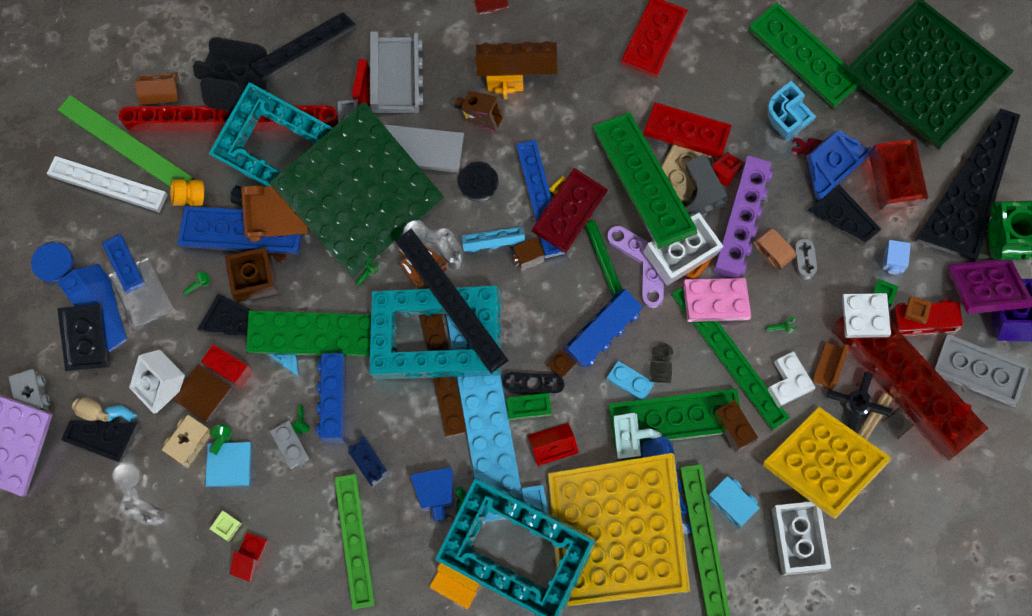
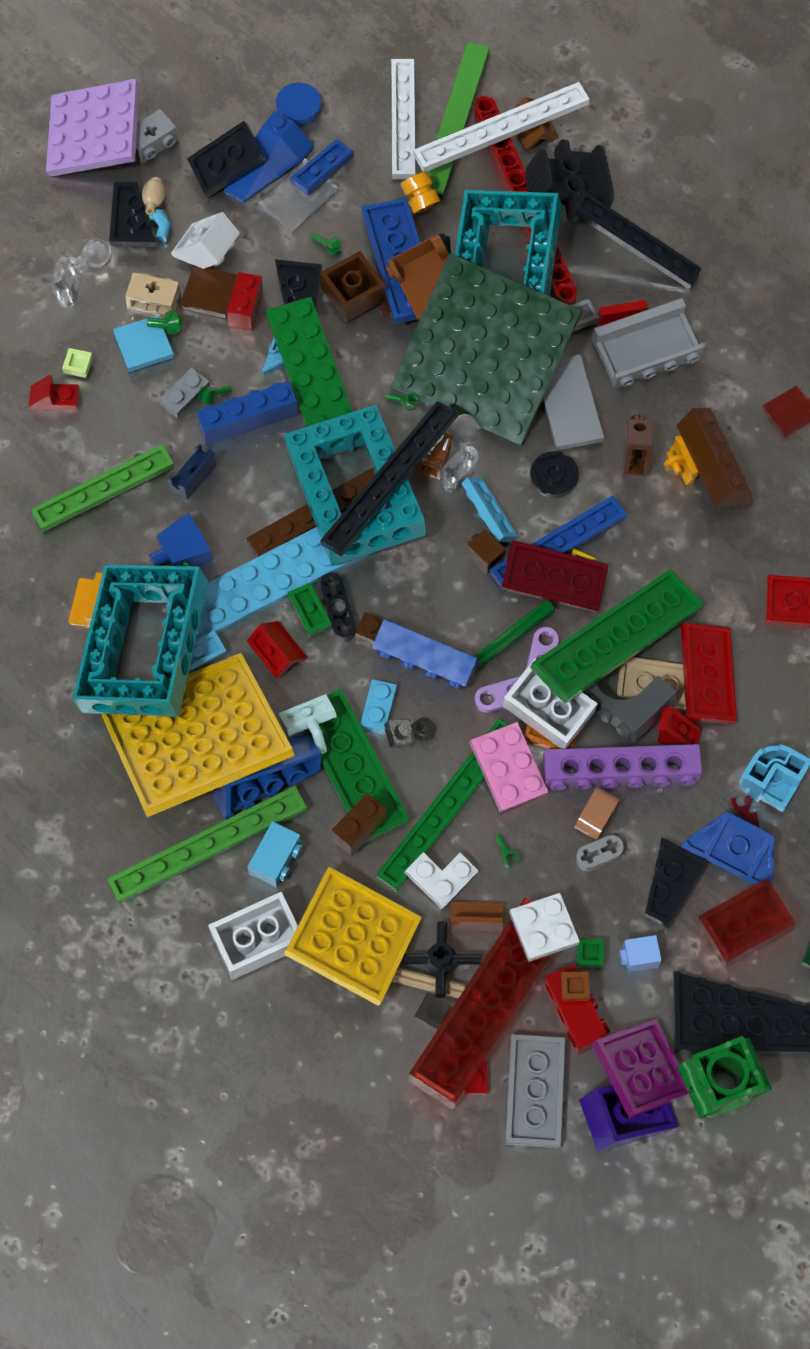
camera: 65 degrees right, 5 degrees down
none -> white plate [413,82,590,172]

